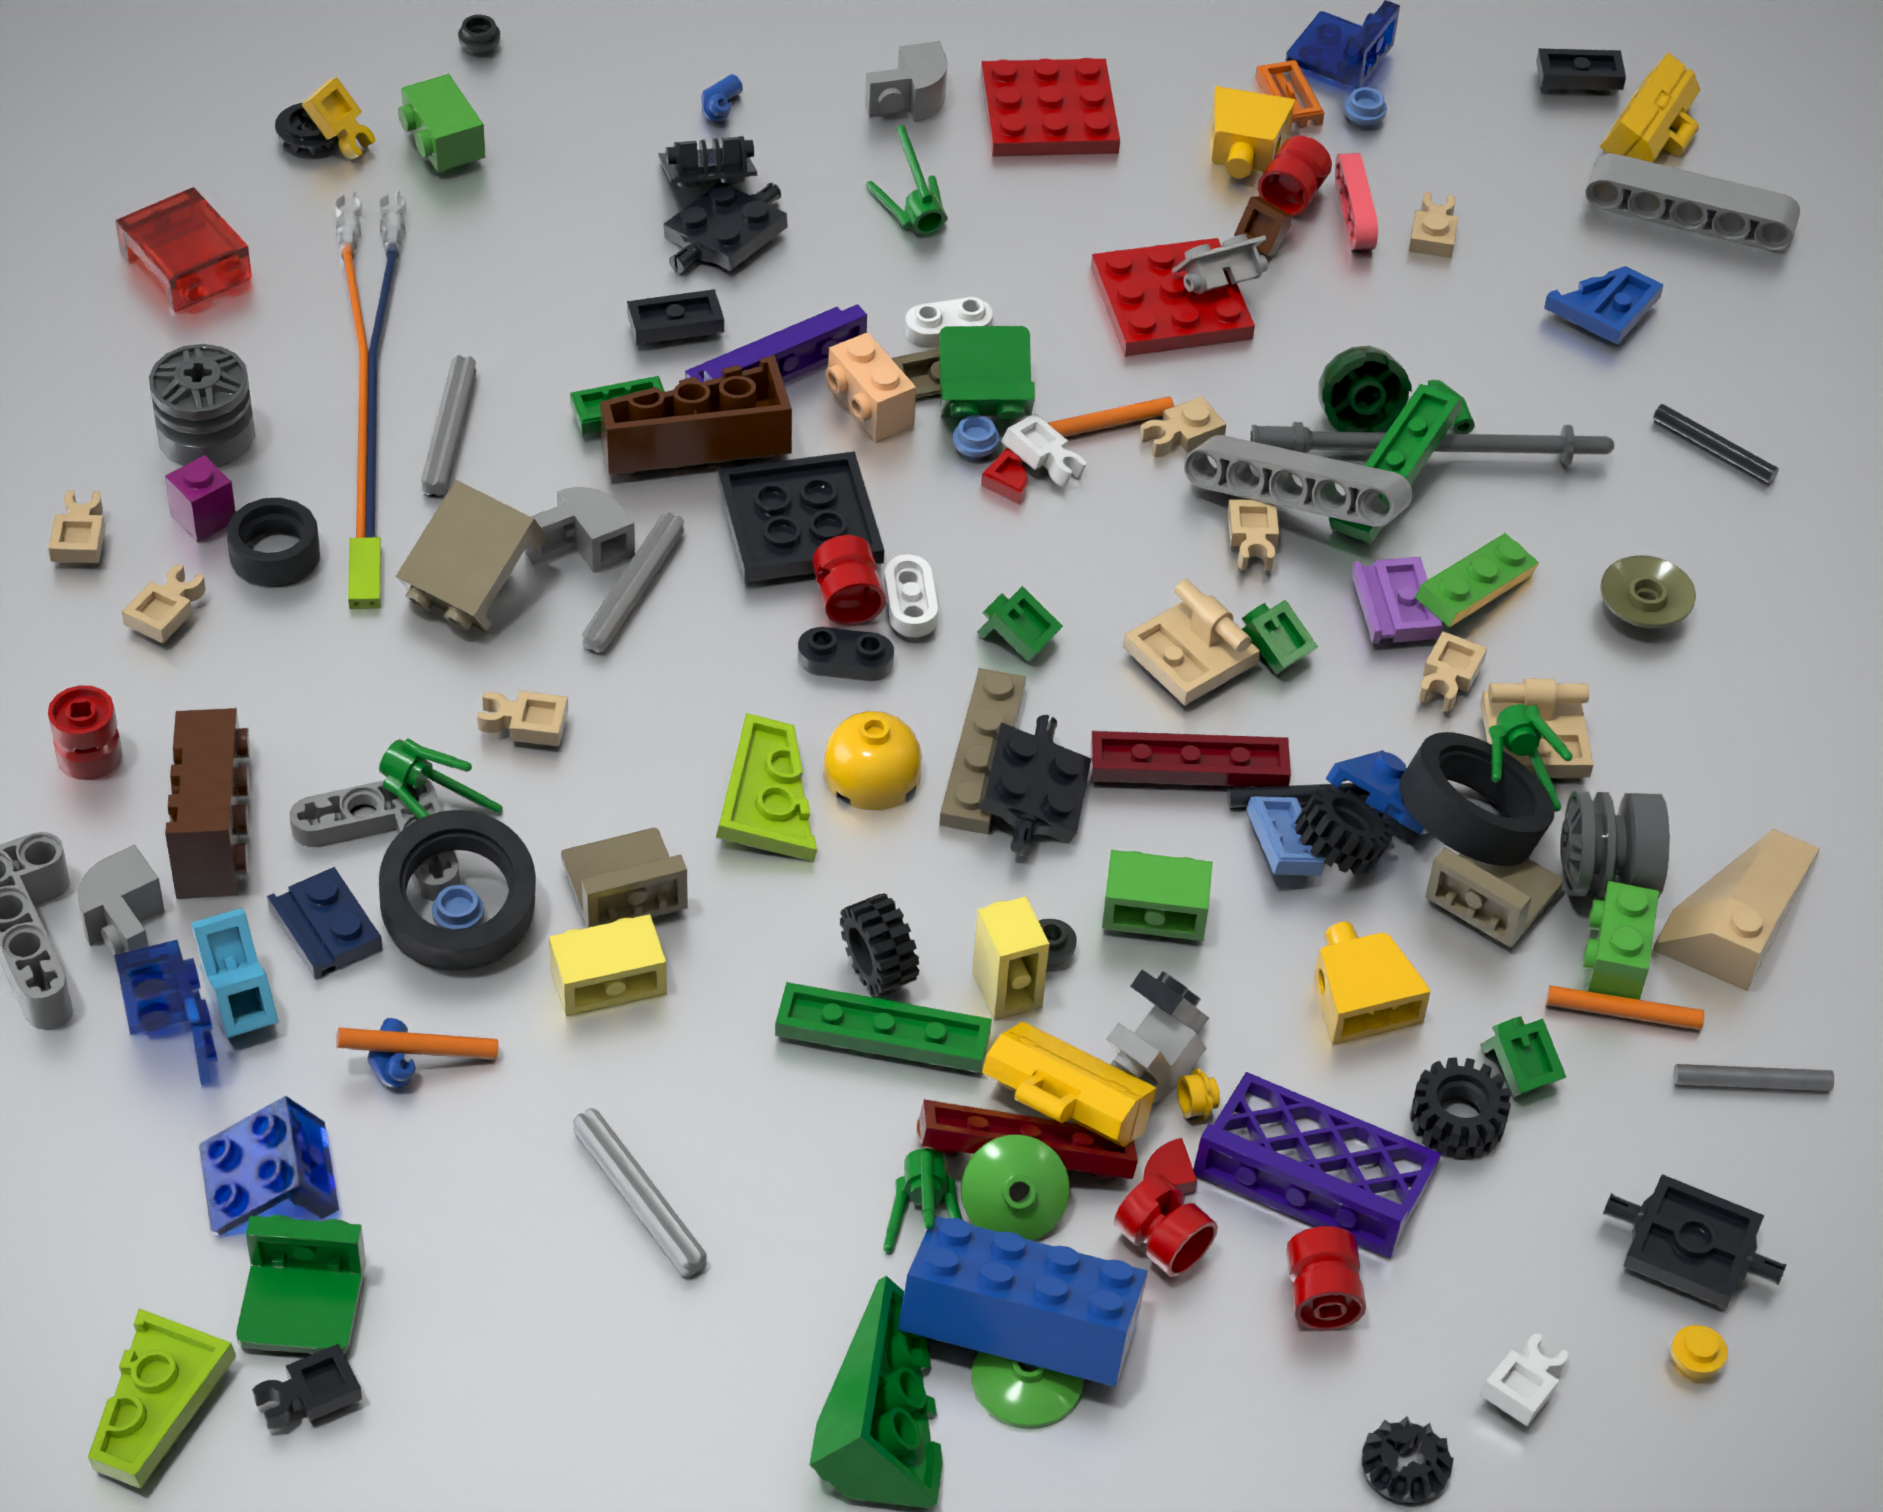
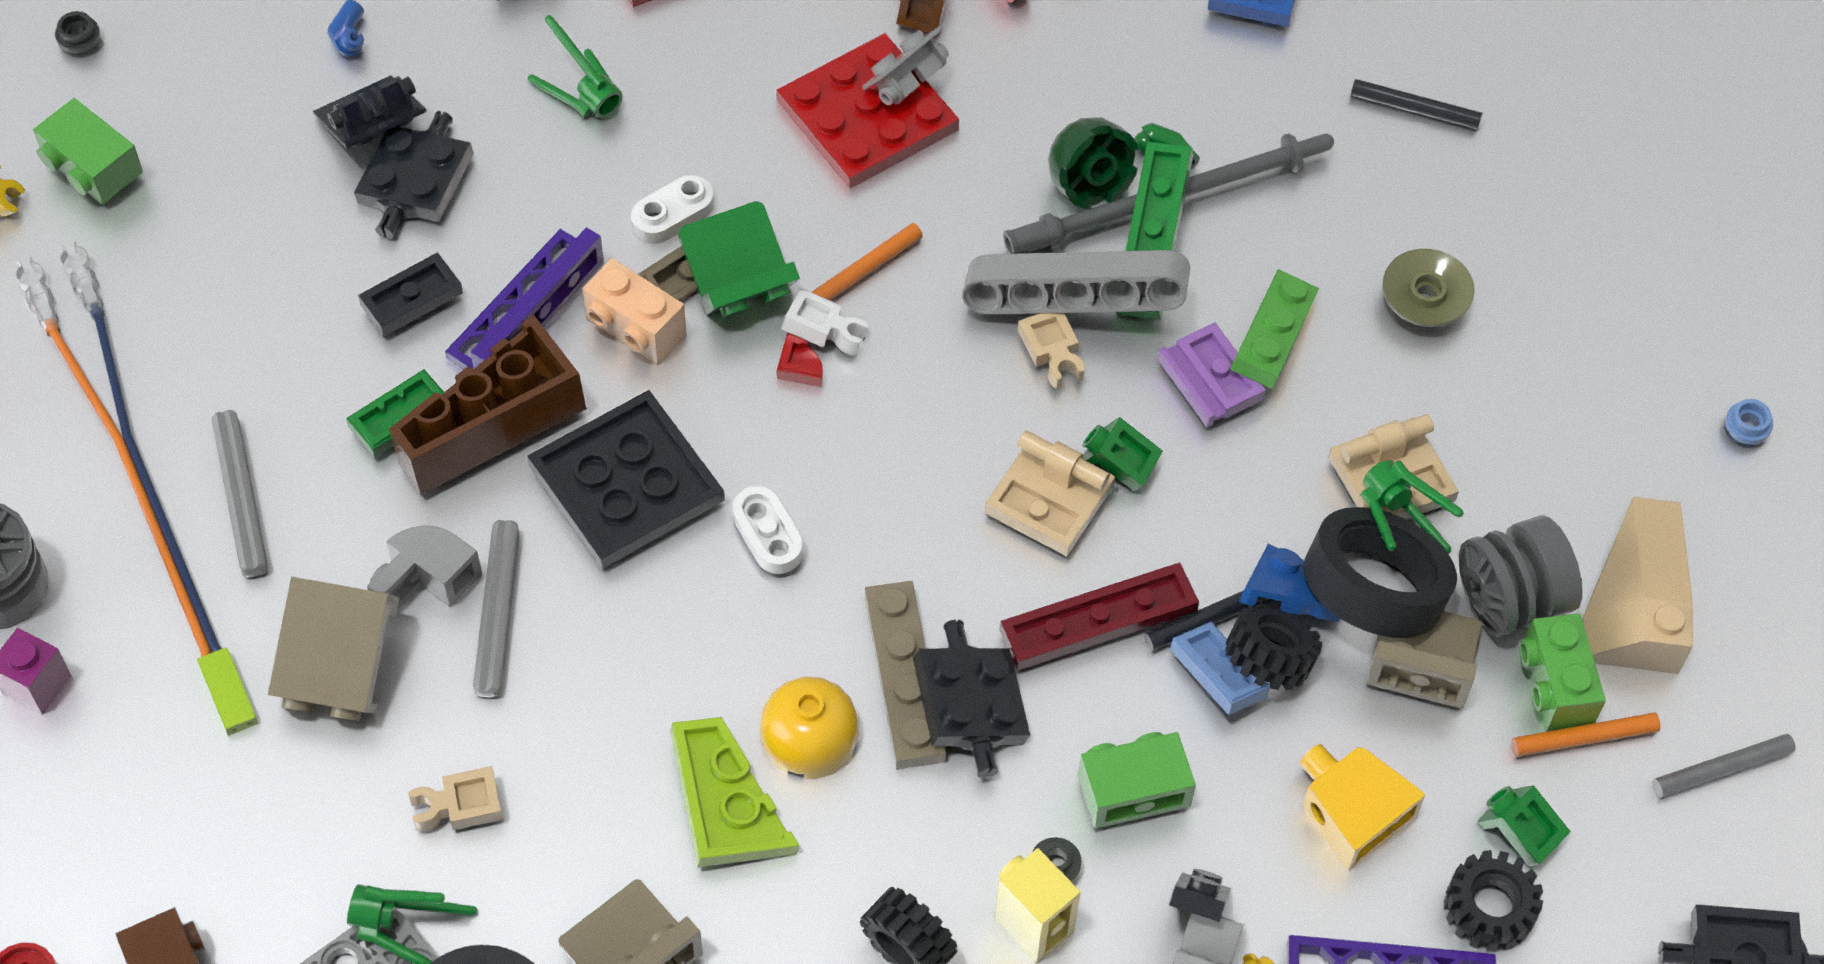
camera: 20 degrees left, 10 degrees up
tan plate [122,564,206,643] -> none
black tyre [227,497,320,587] -> none
black plate [798,627,894,681] -> none
red wheel [812,535,886,626] -> none
medium blue plate [953,415,999,457] -> none
green bracket [977,586,1063,662] -> none
tan plate [1140,396,1226,457] -> none
tan plate [1419,631,1487,712] -> none

